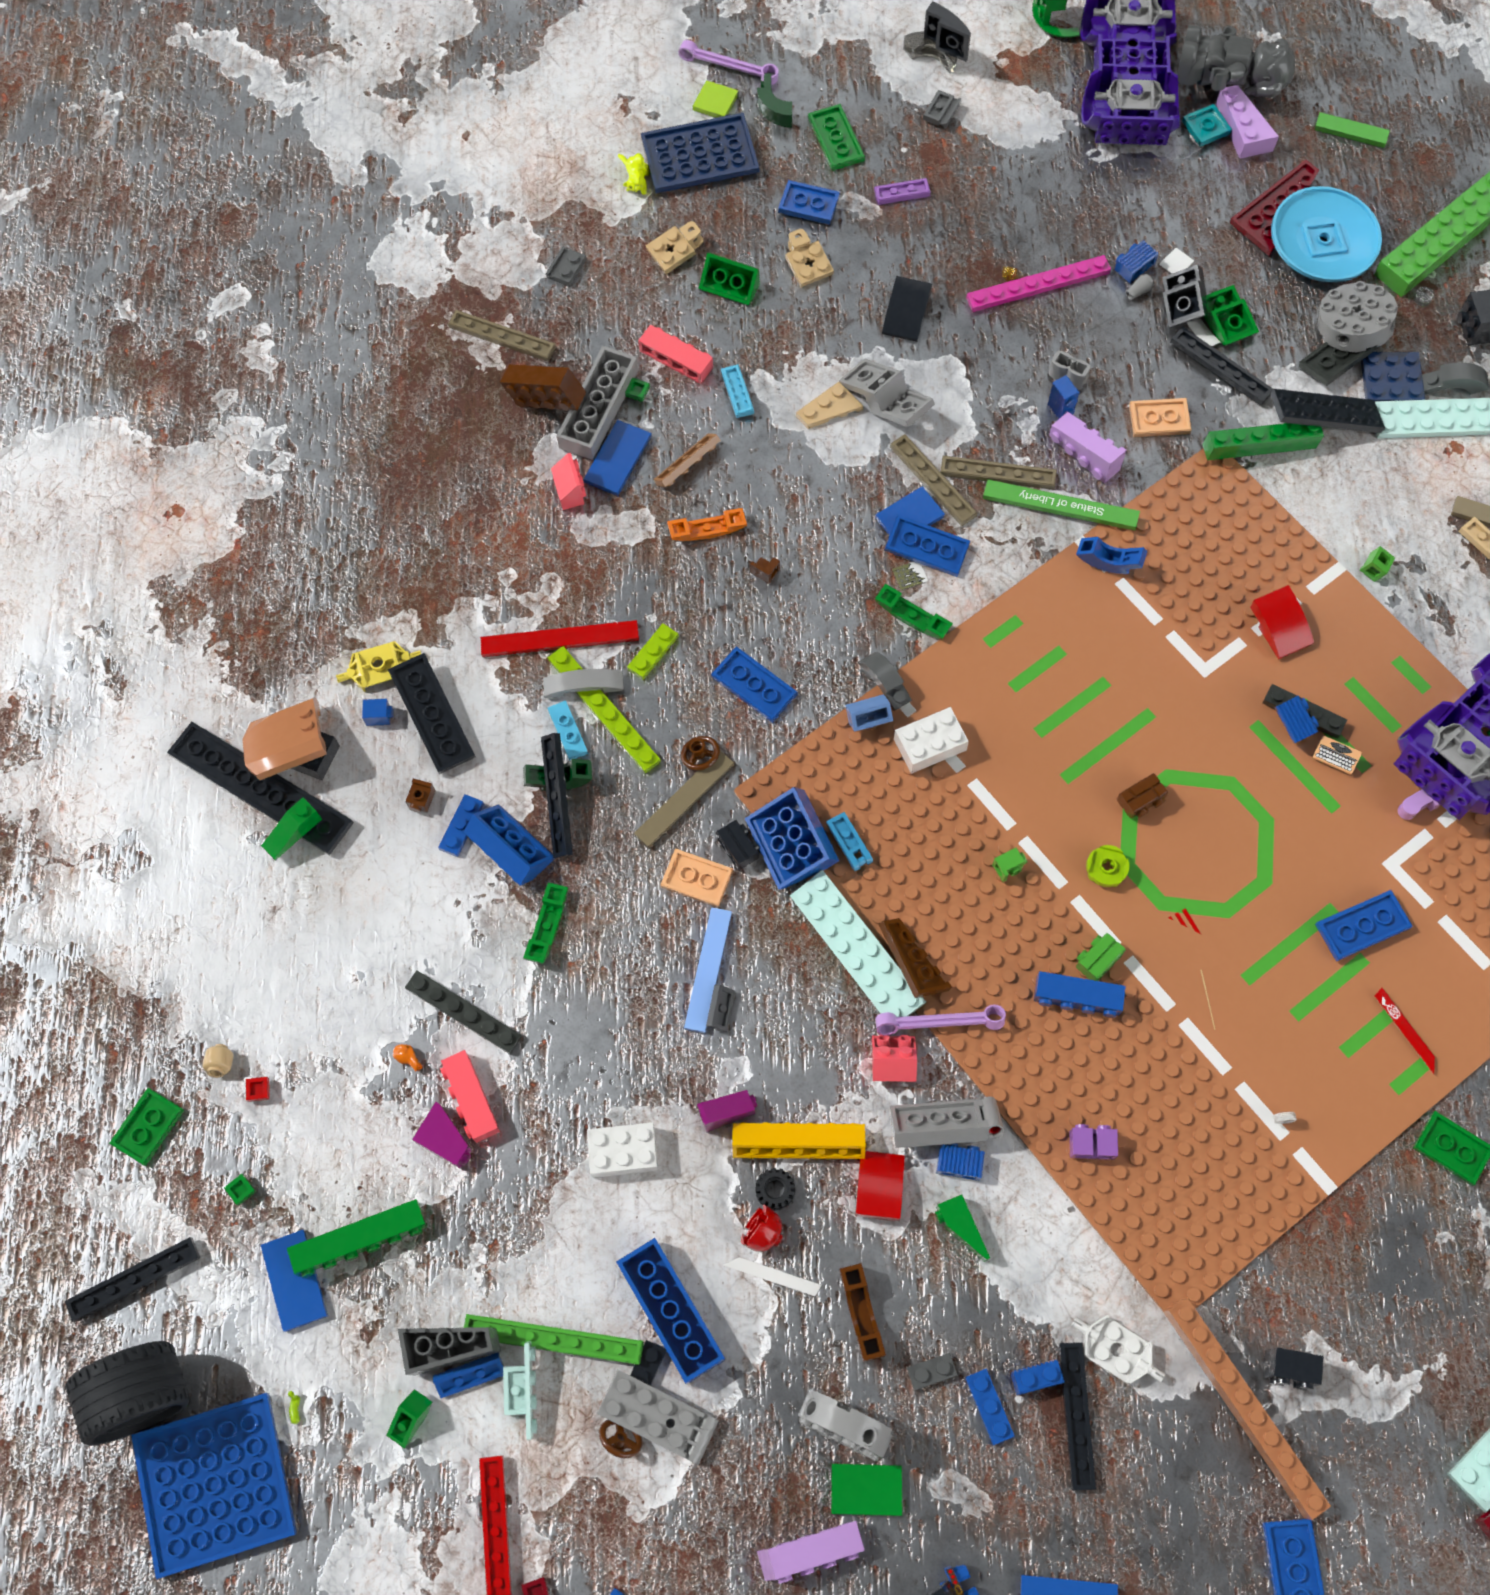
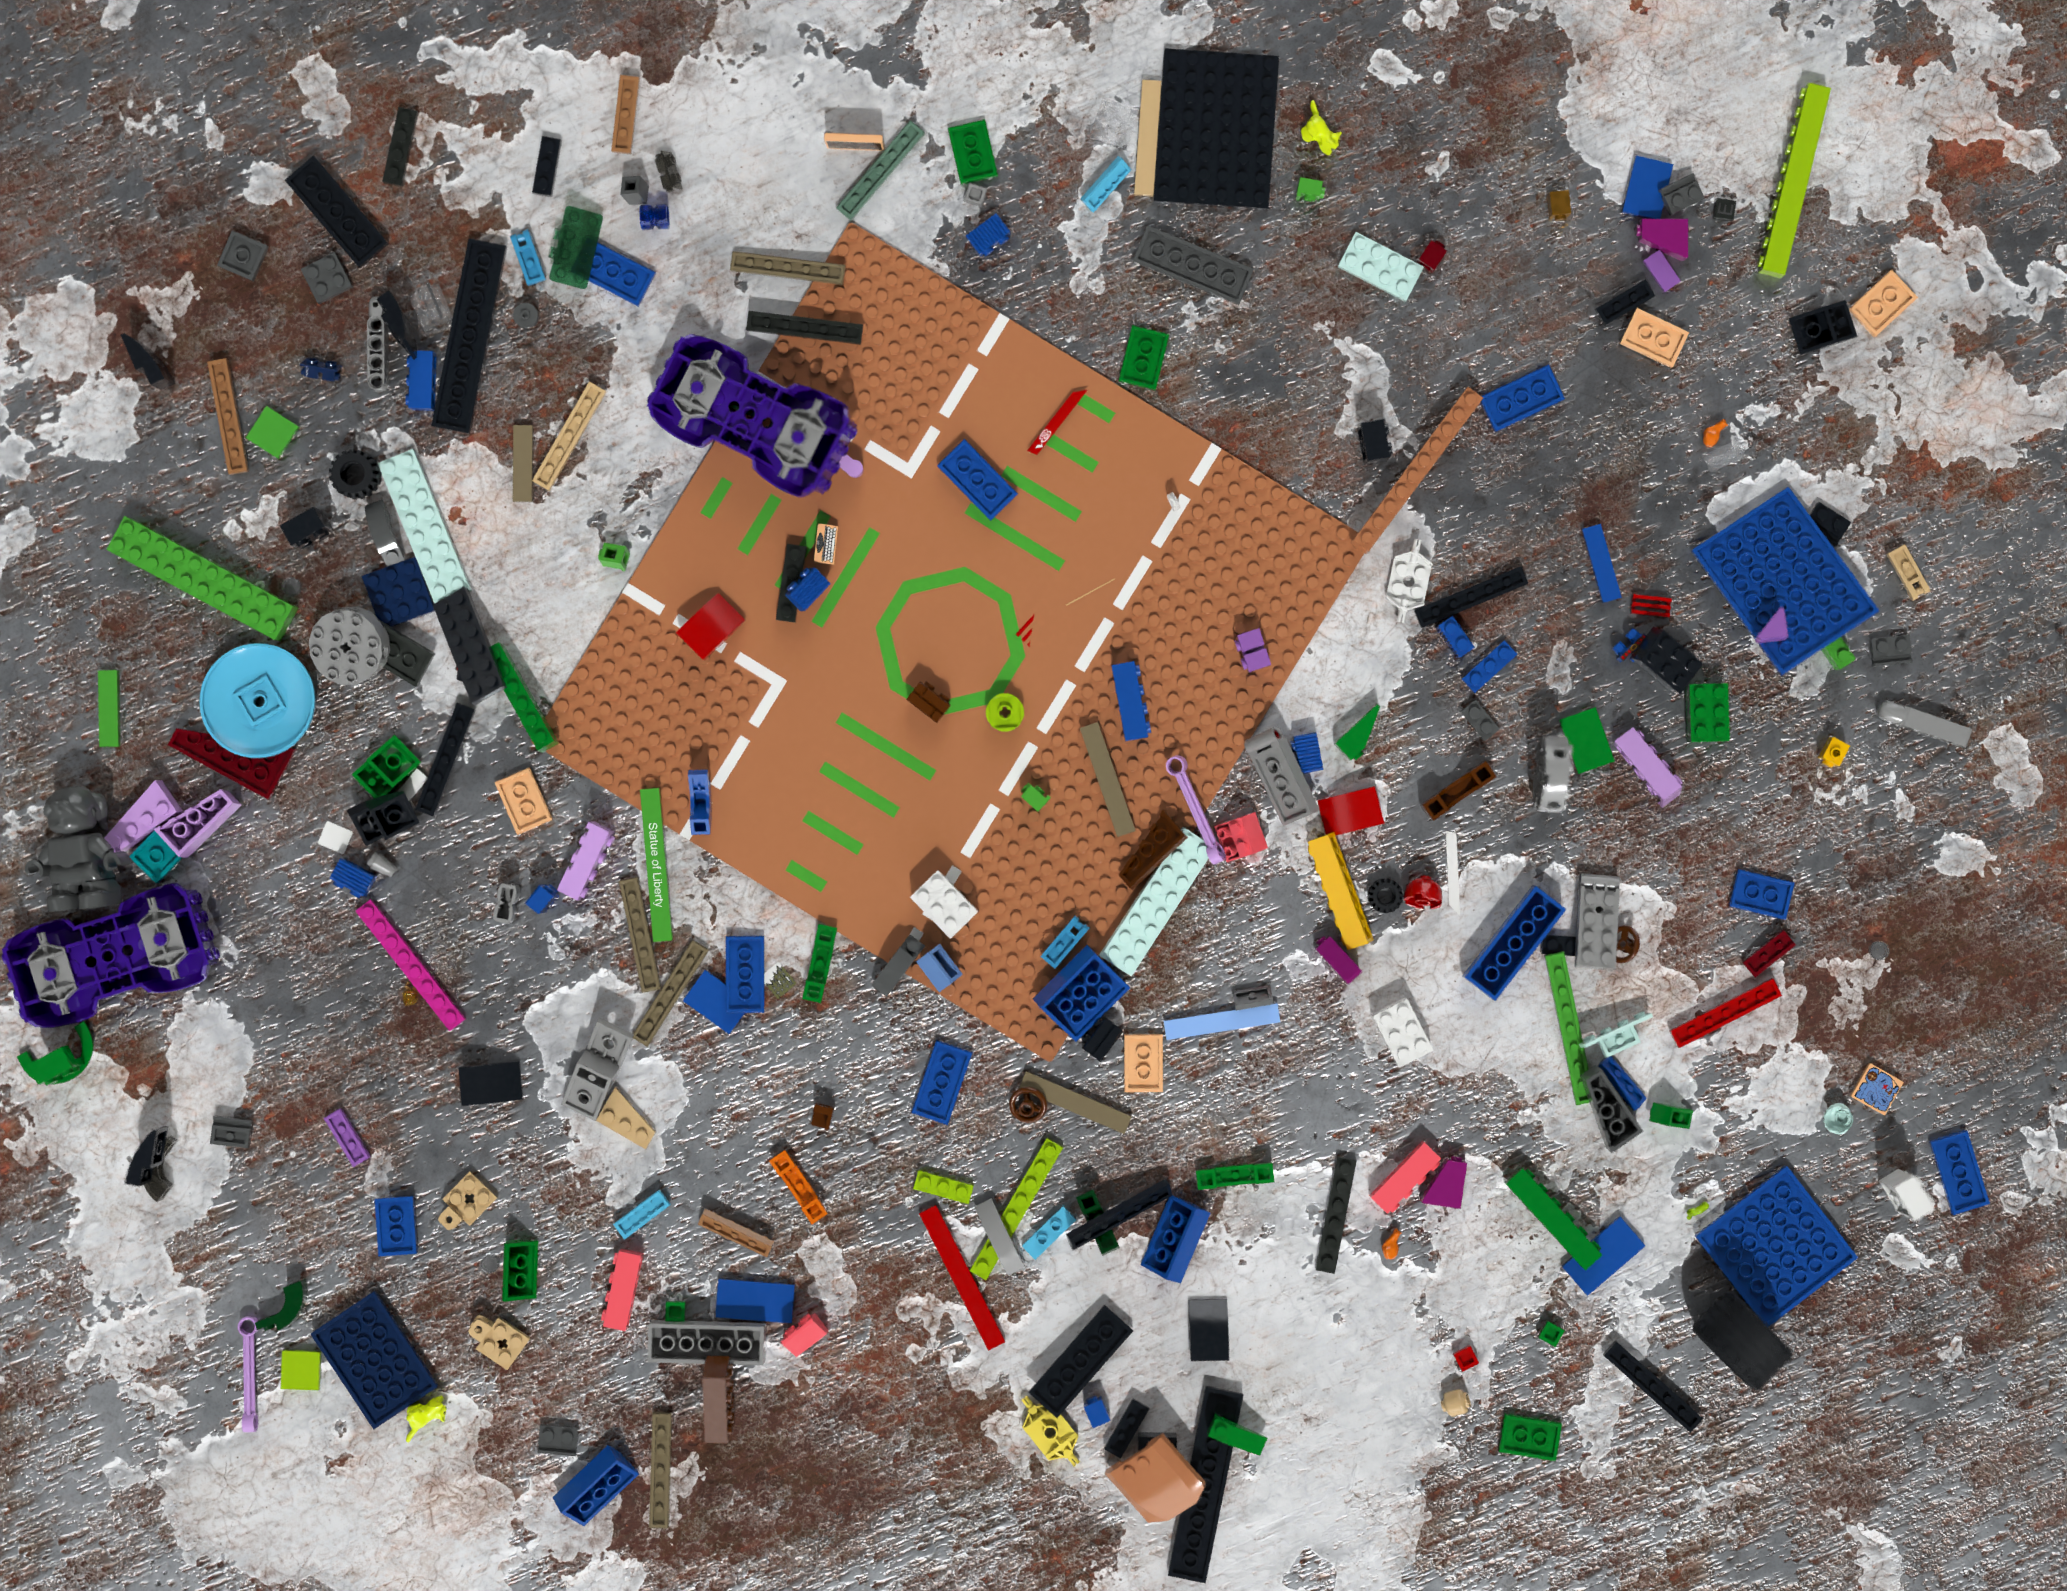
camera: 115 degrees left, 20 degrees up
reddish brown brick [405,778,436,813] -> none
blue plate [438,794,484,857] -> none
green tile [808,104,865,171] -> none
bright green brick [1076,933,1126,981] -> none
none -> lavender wedge [154,789,241,858]
none -> blue slope [552,1445,639,1526]
none -> dark tan tile [1080,722,1136,837]
none -> black plate [1104,1398,1150,1459]
none -> black slope [1189,1299,1229,1361]

